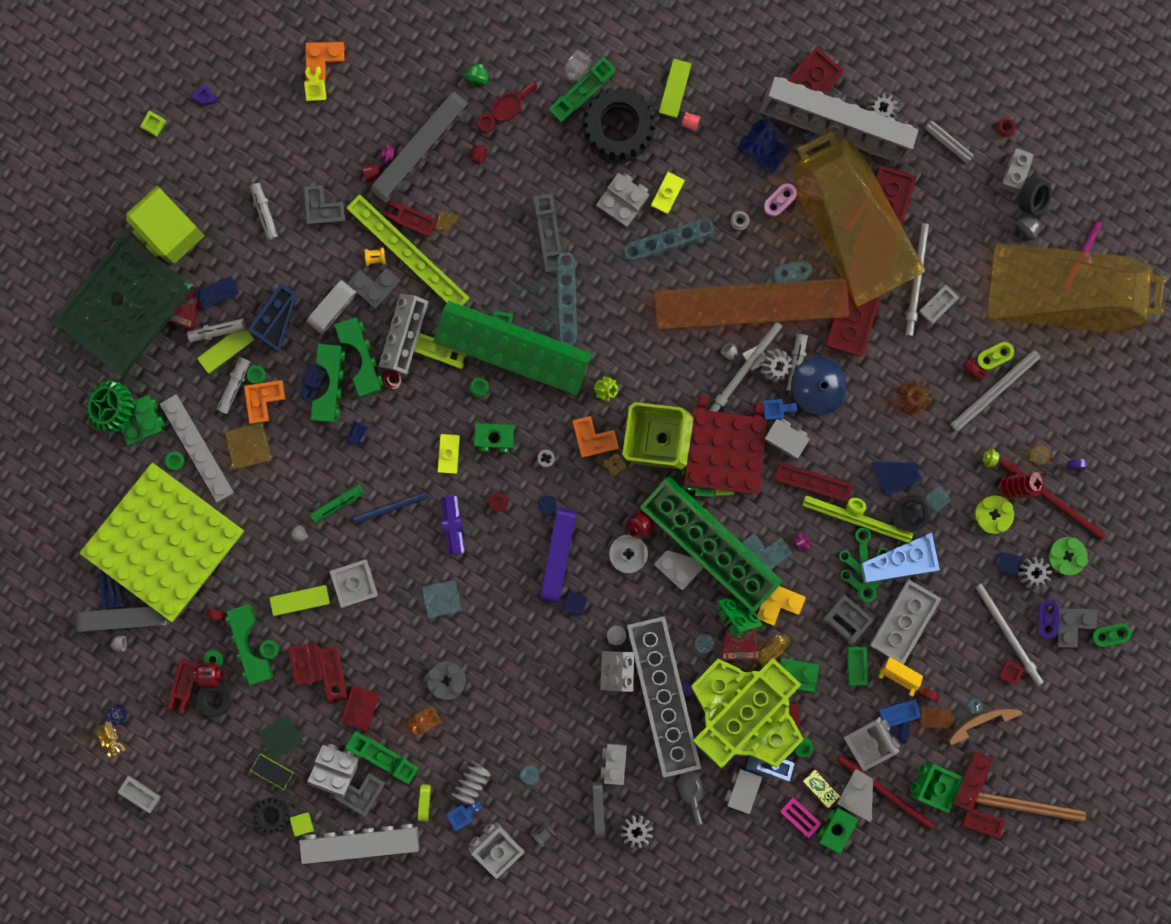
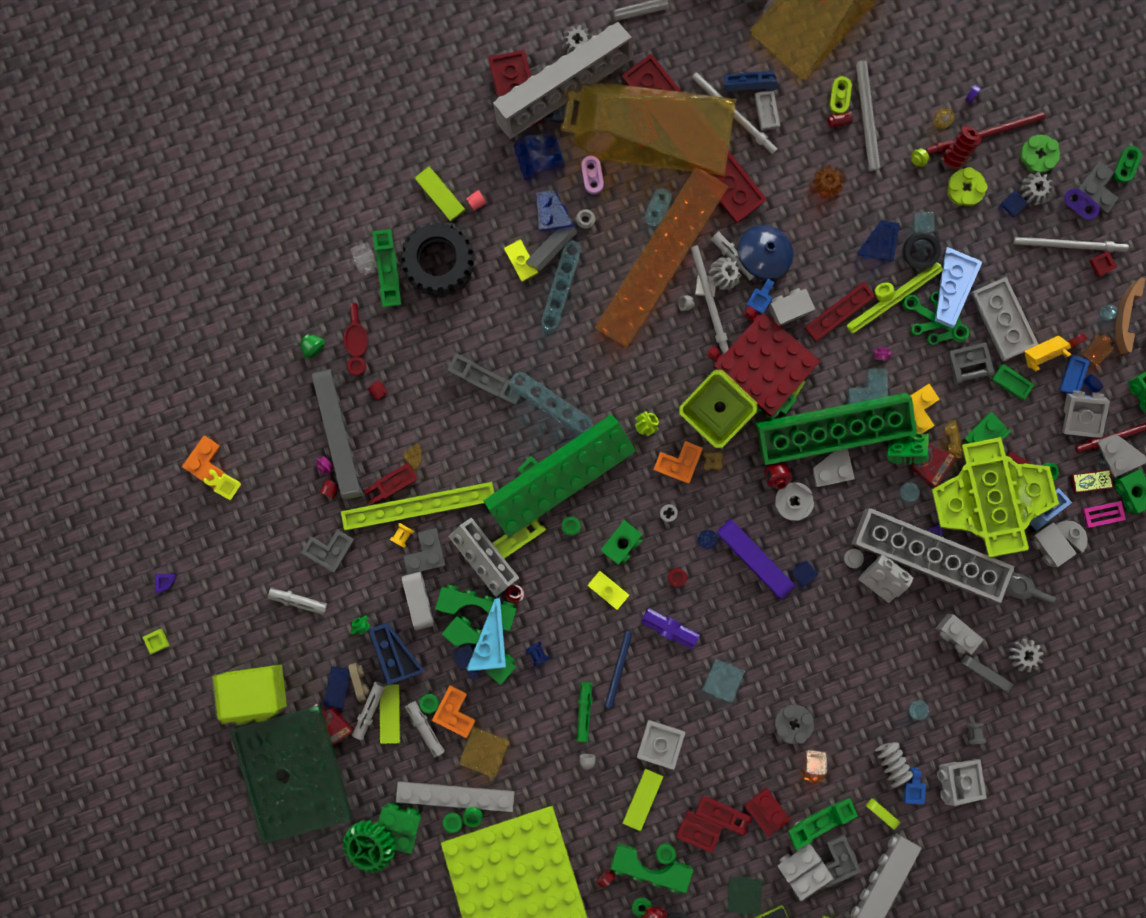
camera: 60 degrees left, 0 degrees up
light grey plate [596,173,649,228] -> none
none -> dark tan plate [349,662,370,702]
none -> green plate [350,616,370,635]
none -> green tile [463,807,483,827]
none -> medium azure wing [468,598,506,671]
none -> dark grey tile [526,223,577,271]
none -> clear blue wing [537,190,575,232]
none -> dark blue plate [723,71,778,92]
none -> light grey plate [1056,521,1088,553]

